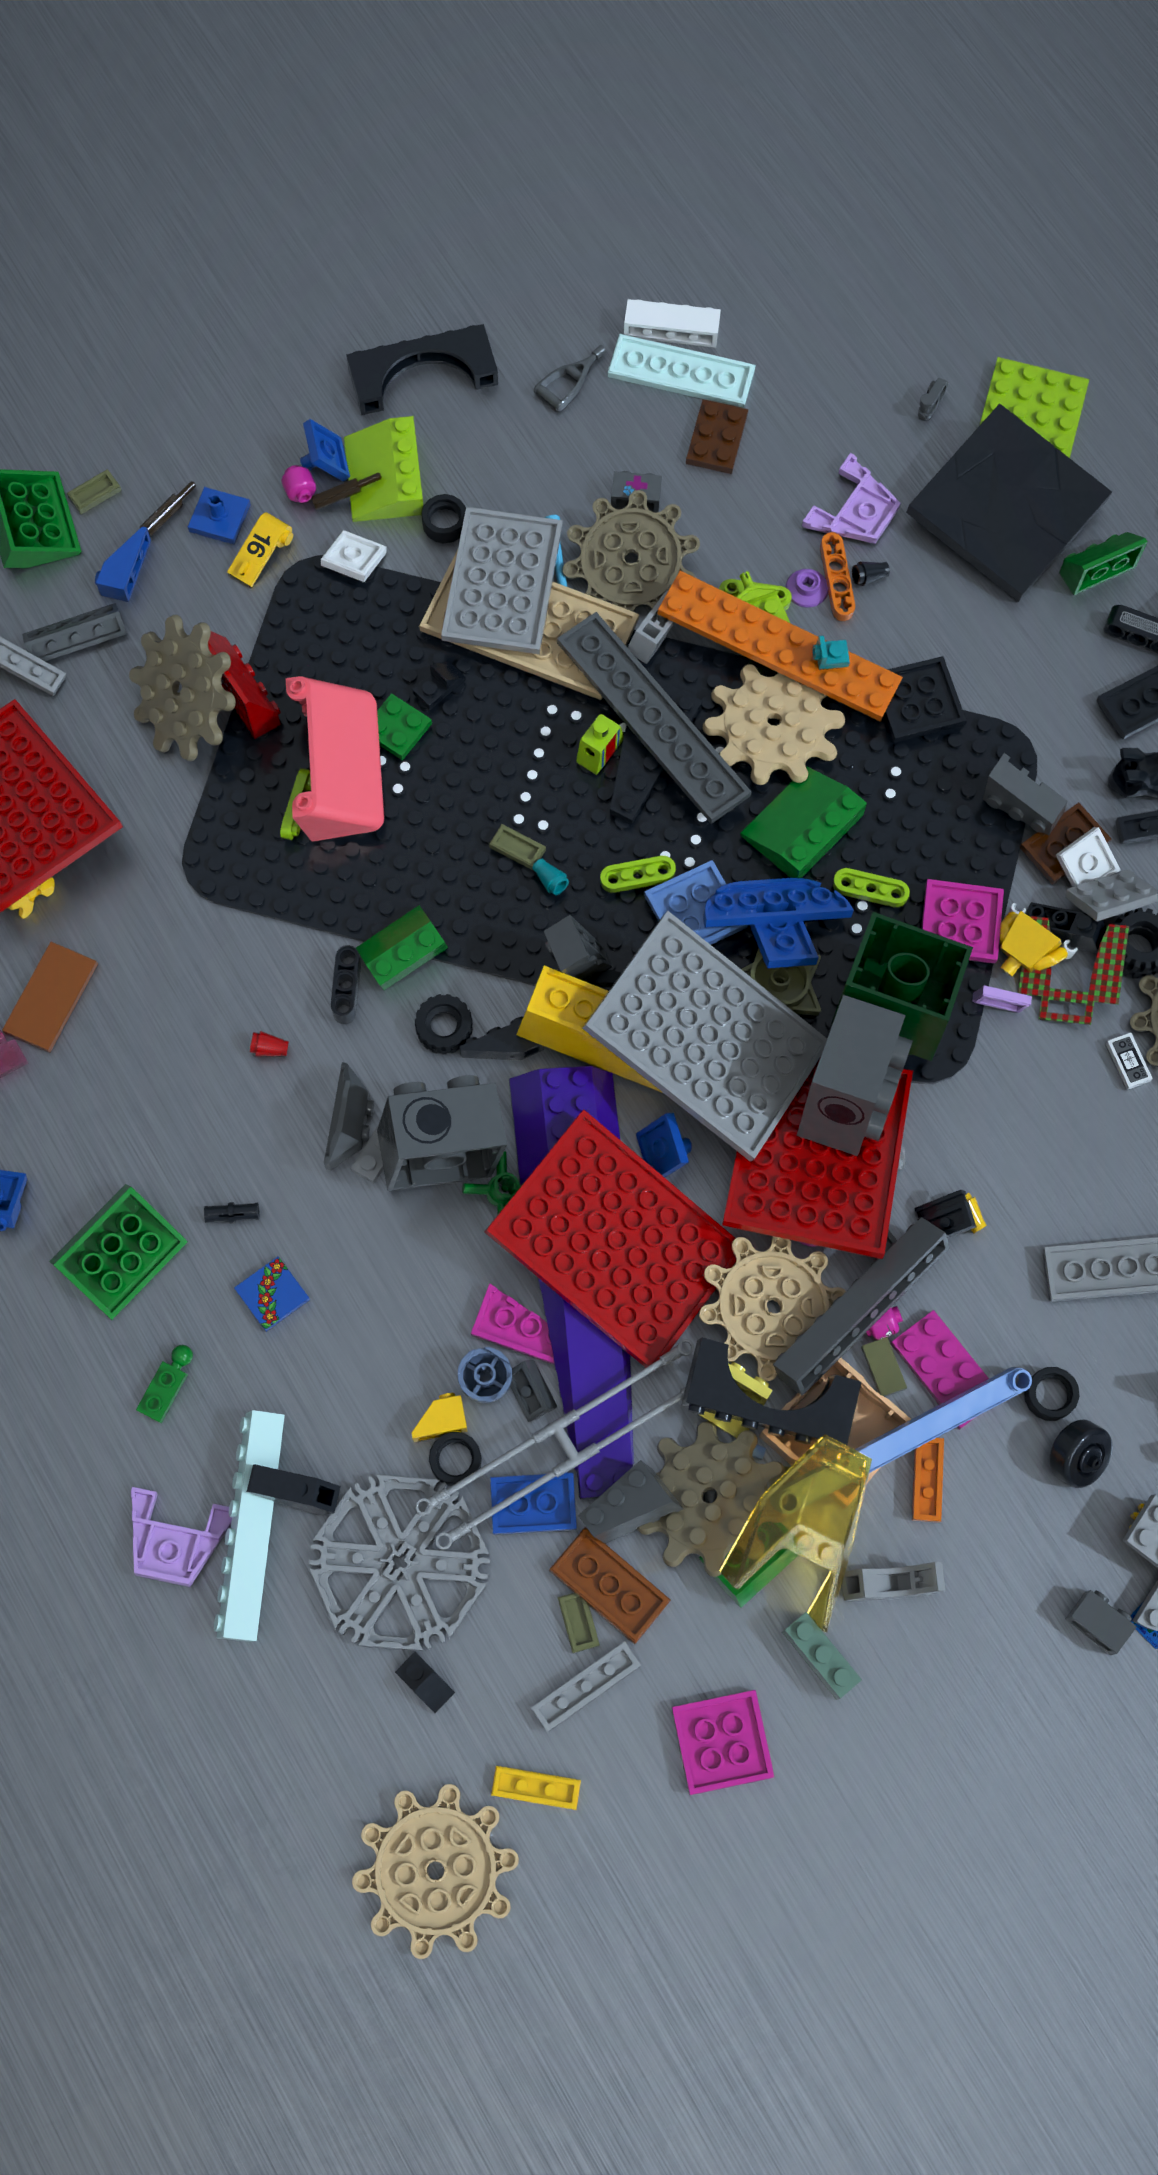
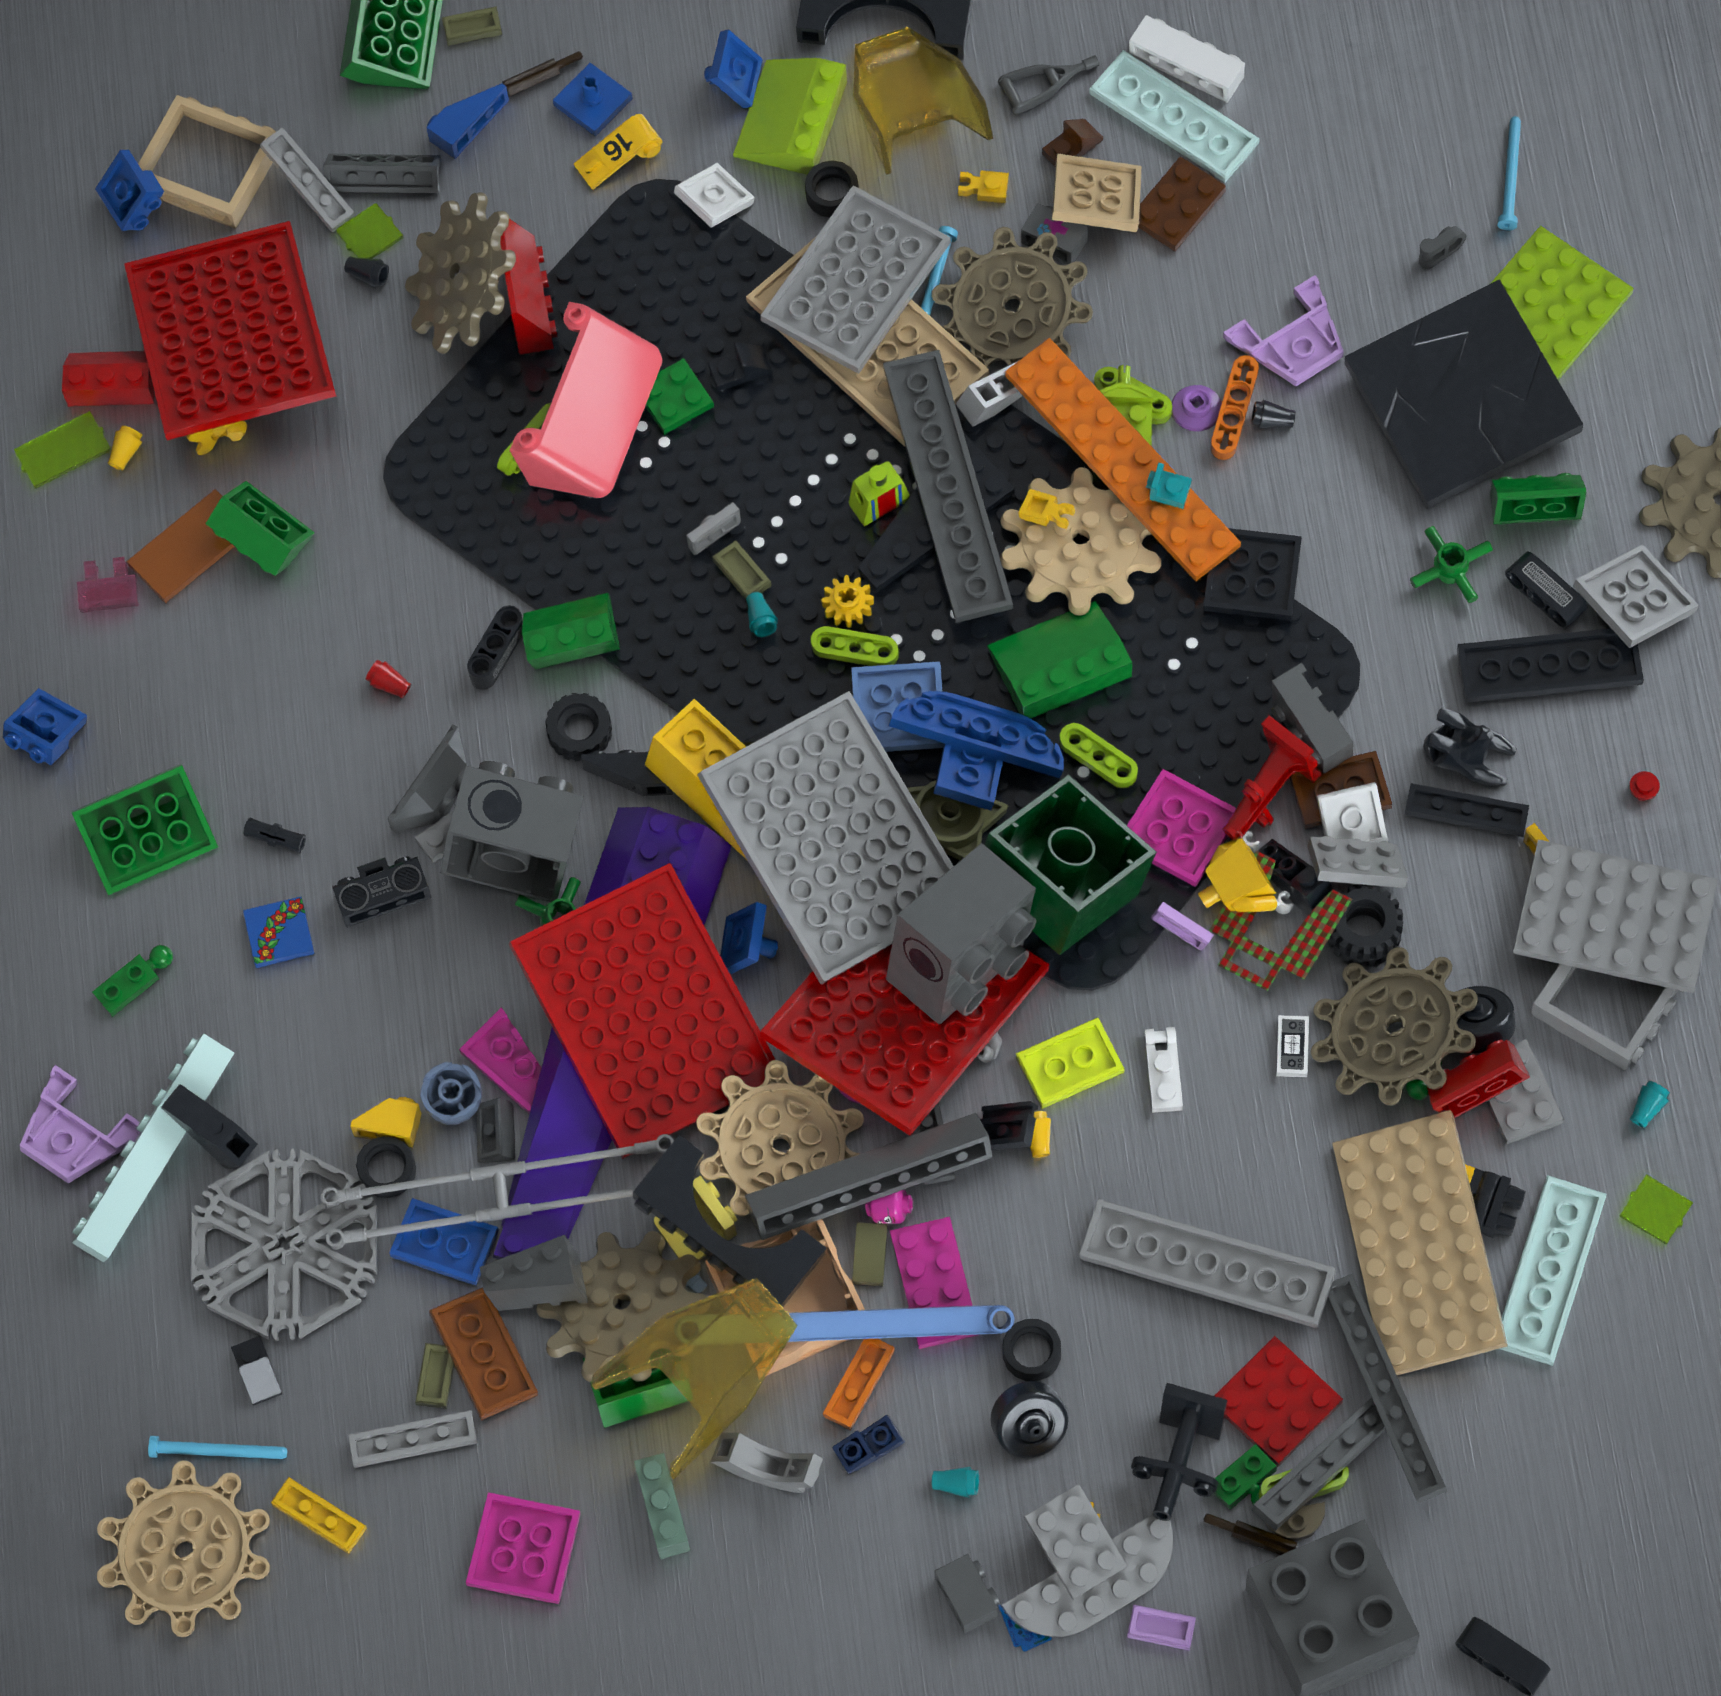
camera: 30 degrees right, 5 degrees down
dark pink head [281,465,316,503] -> none
dark brown axle [311,473,382,510] -> none
dark grey wedge [544,915,613,982] -> none
none -> medium azure bar [148,1436,288,1459]
none -> green slope [205,481,315,576]
none -> black piece [332,856,432,928]
none -> clear neon green piece [336,203,404,259]
none -> black cone [344,256,389,287]
none -> light grey plate [686,502,741,555]
none -> yellow gear [821,575,874,628]
none -> dark blue slope [832,1415,905,1474]
none -> clear yellow windscreen [853,27,993,175]
none -> teal cone [932,1467,980,1498]
none -> yellow plate [958,170,1009,203]
none -> neon yellow tile [1016,1017,1125,1109]
none -> yellow plate [1018,489,1075,529]
none -> reddish brown slope [1042,119,1103,167]
none -> tan plate [1052,153,1142,232]
none -> white plate [1144,1027,1183,1113]
none -> red piece [1222,715,1321,841]
none -> green bar [1410,526,1493,603]
none -> medium azure bar [1497,116,1521,231]

